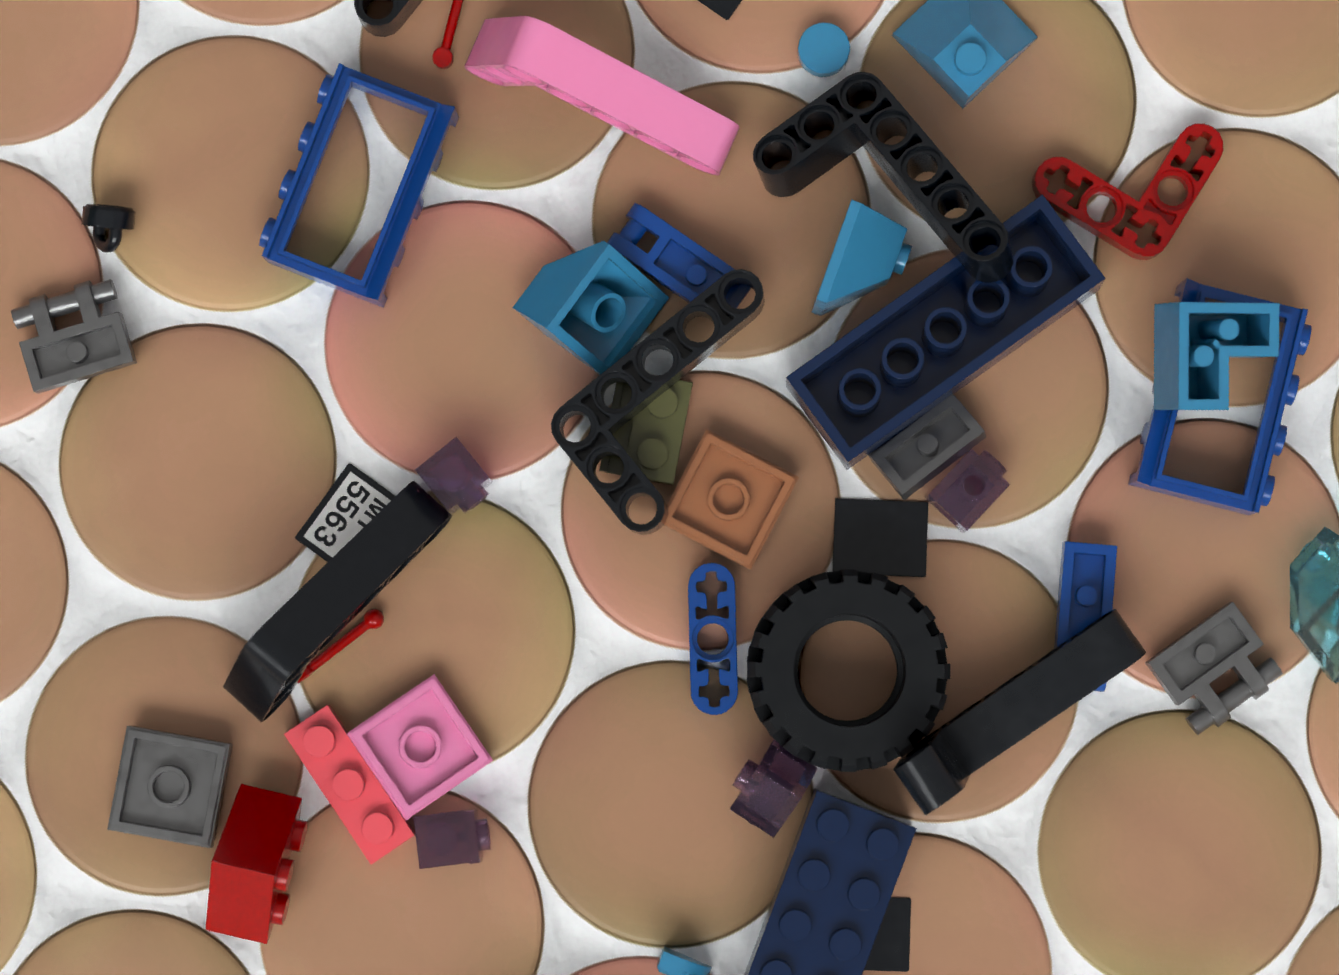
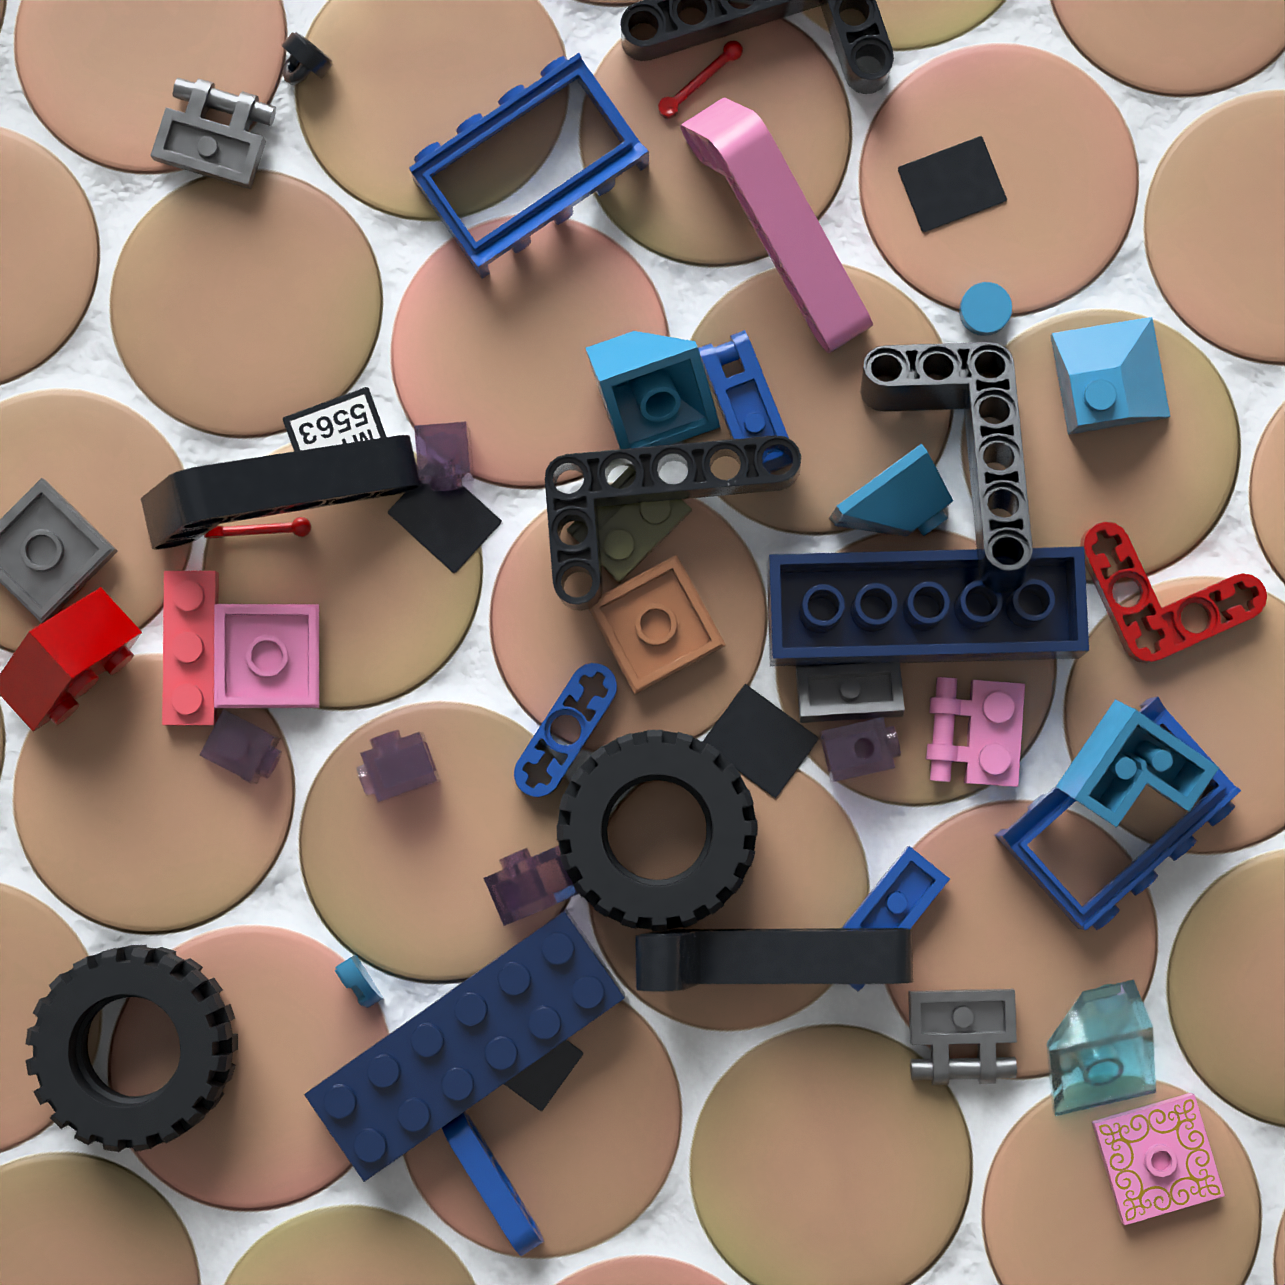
camera: 35 degrees right, 0 degrees up
none -> clear purple brick [357,730,441,802]
none -> black sticker [388,461,502,573]
none -> bright pink plate [926,677,1025,787]

